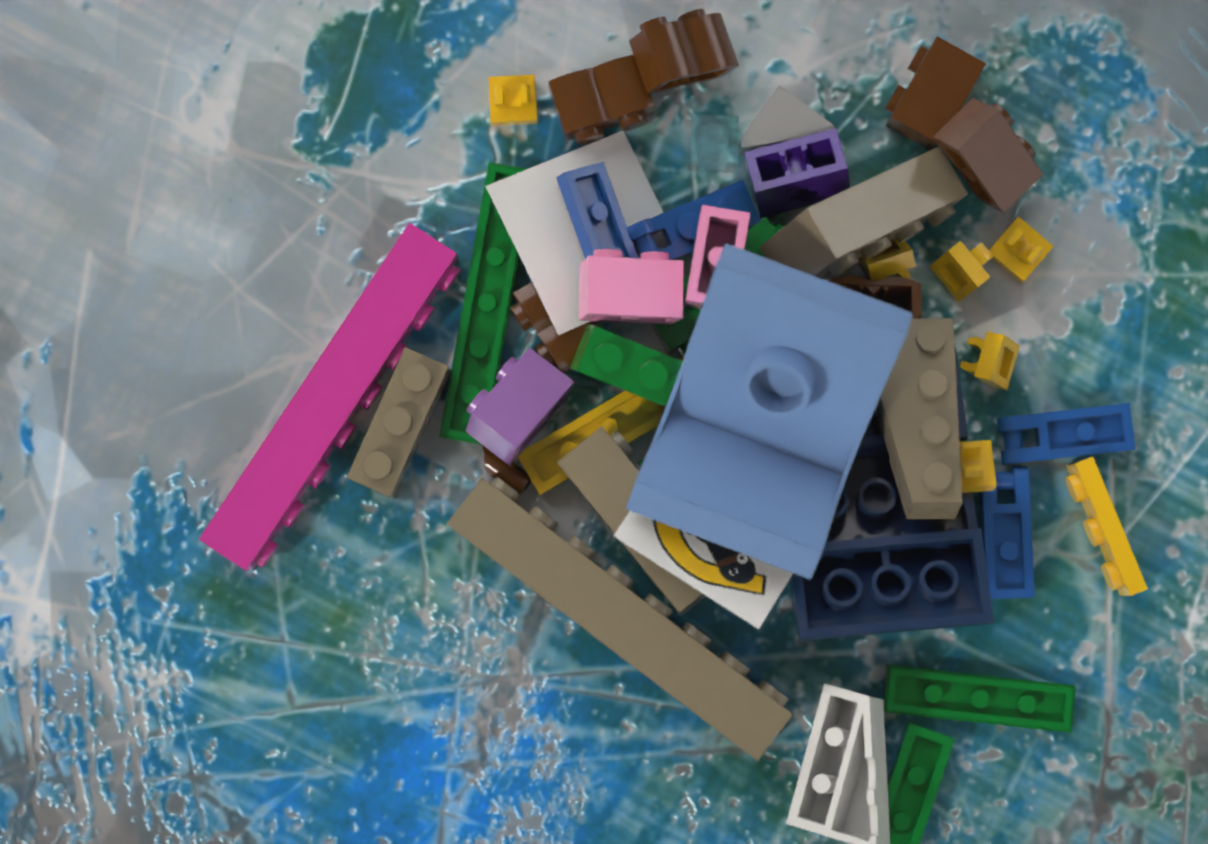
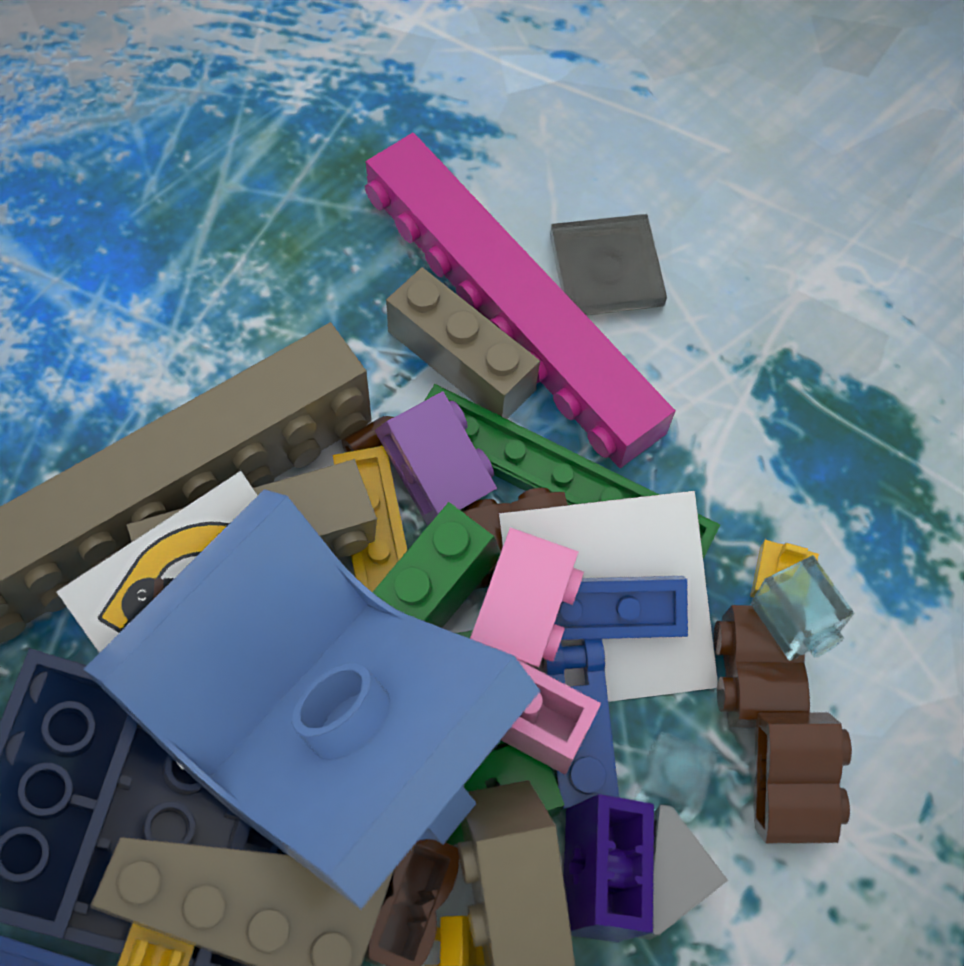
camera: 110 degrees right, 20 degrees down
none -> clear smoke tile [550,214,667,315]
none -> clear light blue brick [750,555,855,661]

